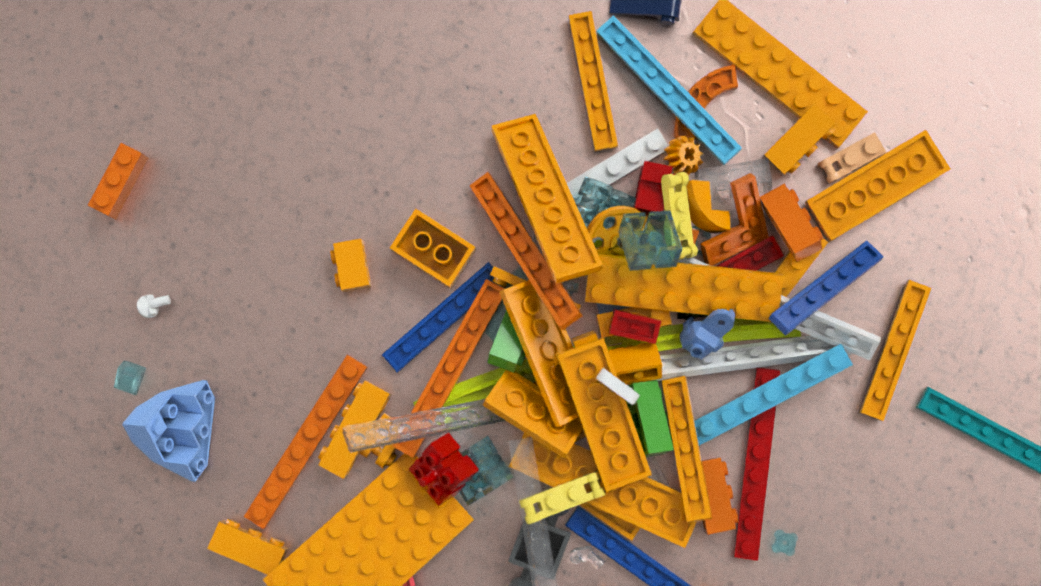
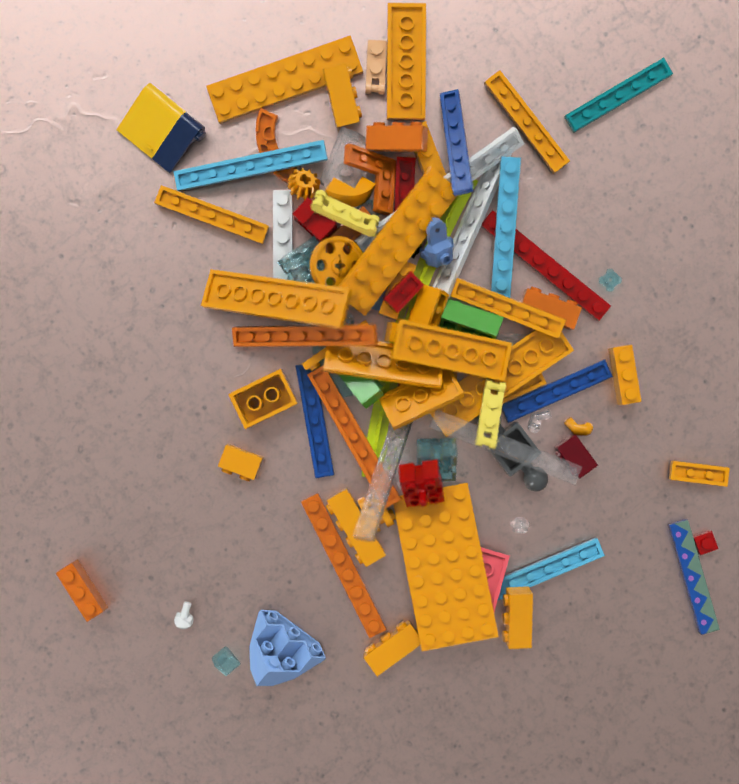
camera: 55 degrees left, 5 degrees up
white beam [596,368,640,405] -> none
clear light blue piece [618,210,683,271] -> none

